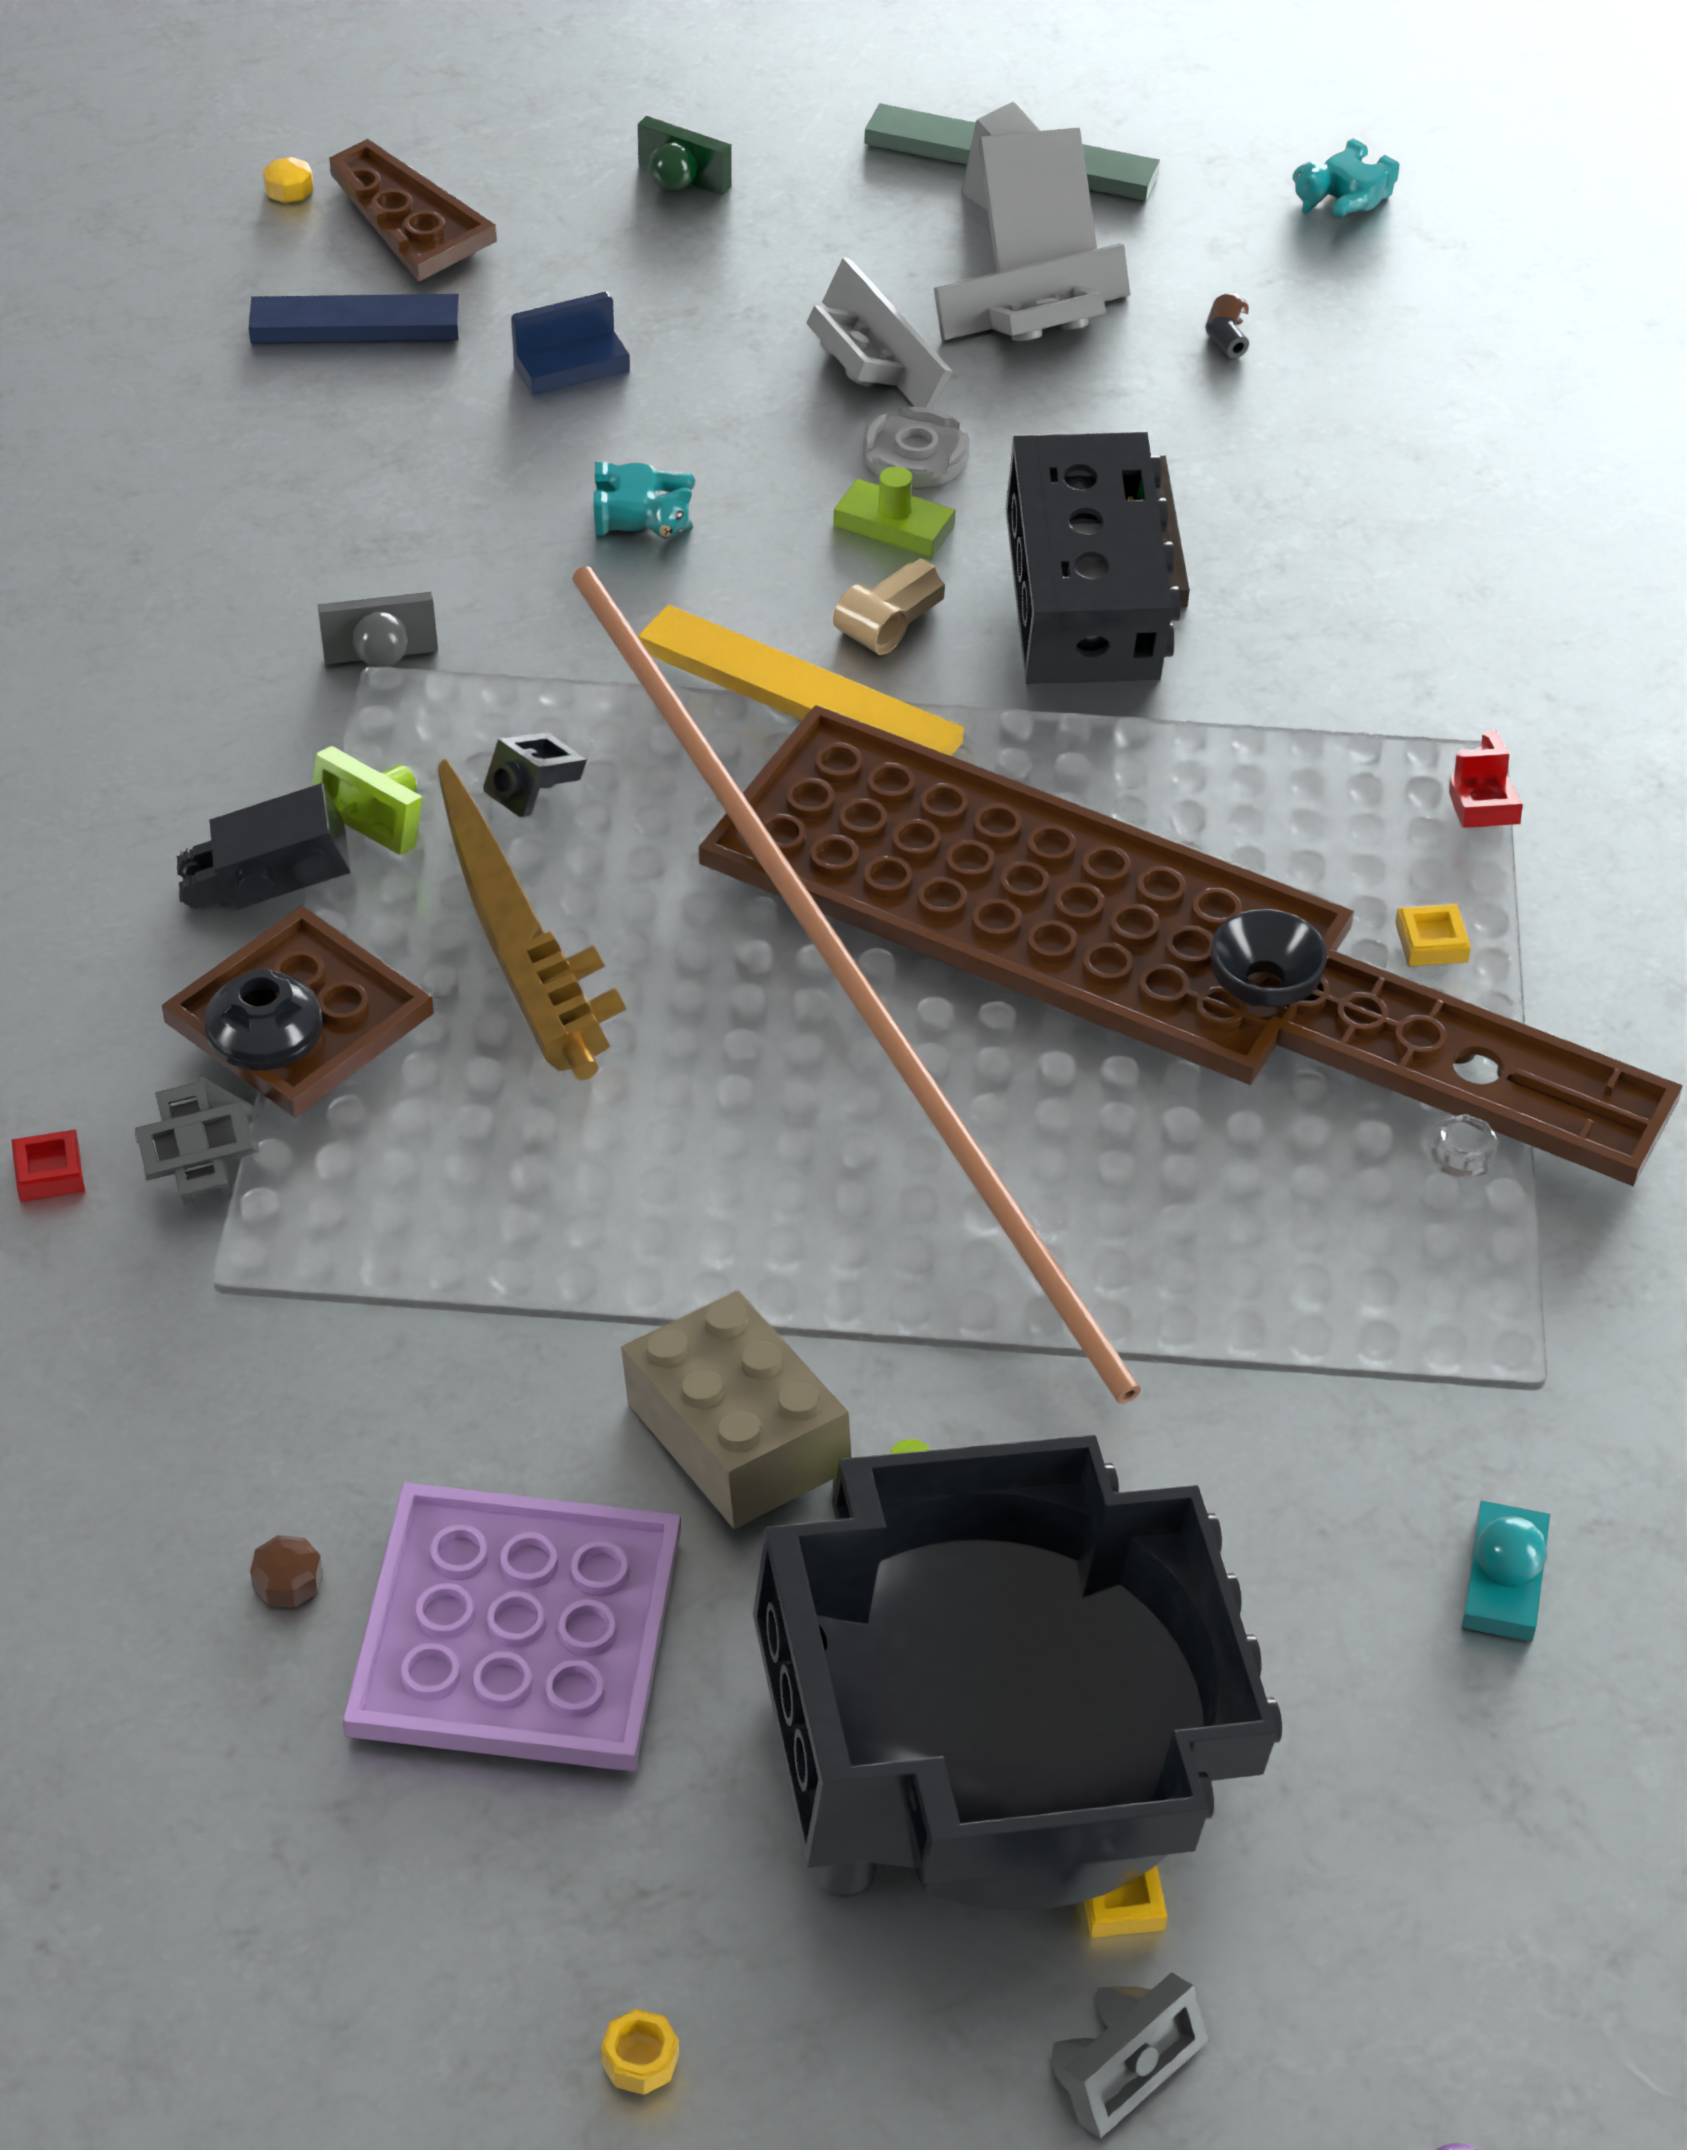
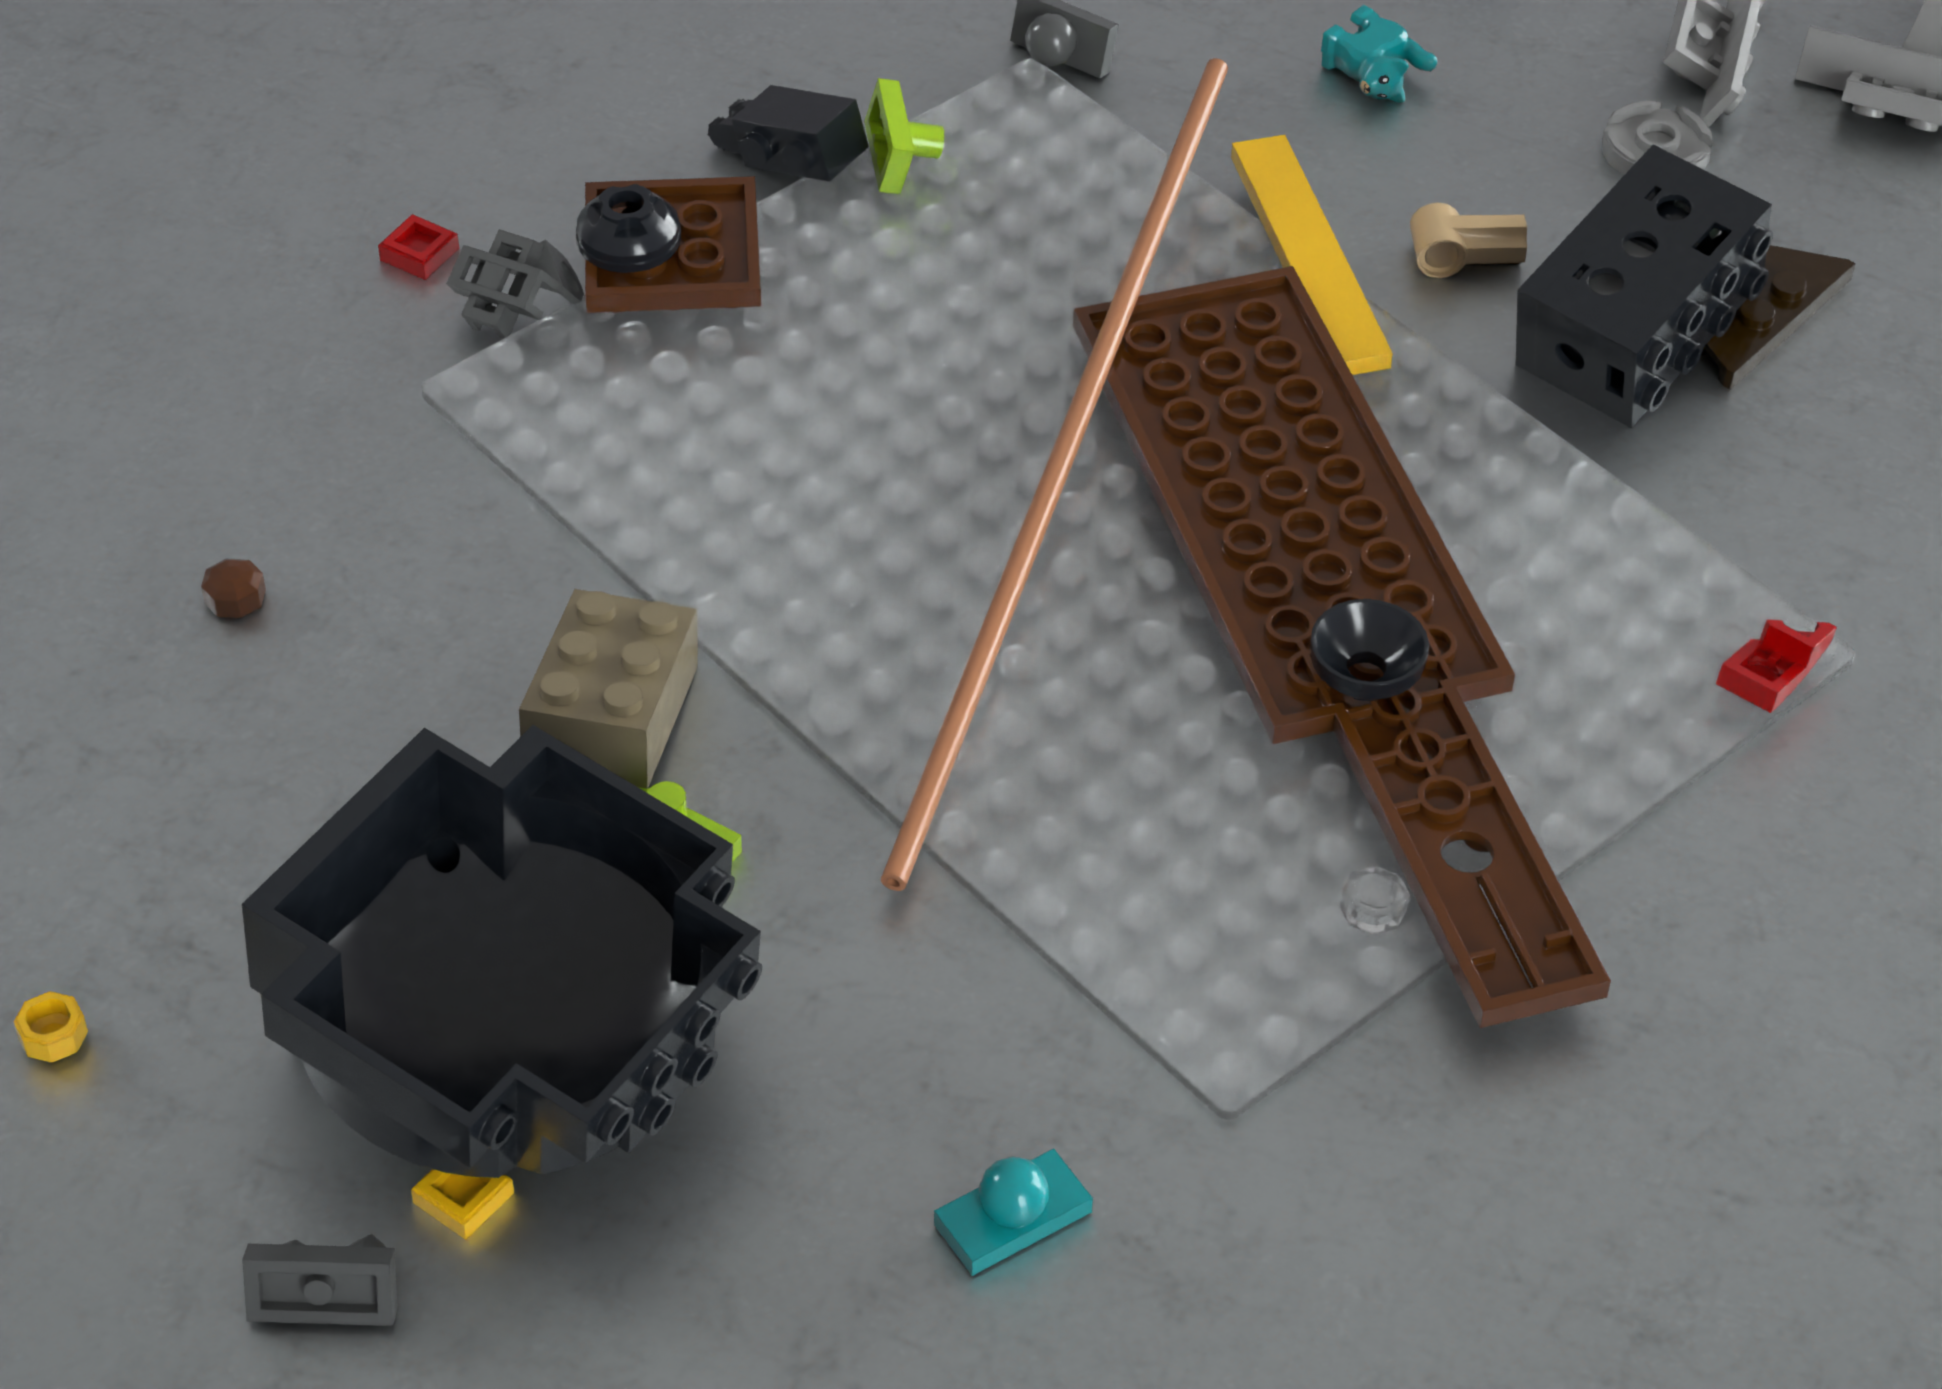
camera: 45 degrees right, 0 degrees up
lavender plate [343,1482,681,1772] -> none
pearl gold piece [438,758,627,1080] -> none
black bracket [483,732,587,817] -> none
lime tile [833,466,956,558] -> none
yellow tile [1395,904,1471,967] -> none

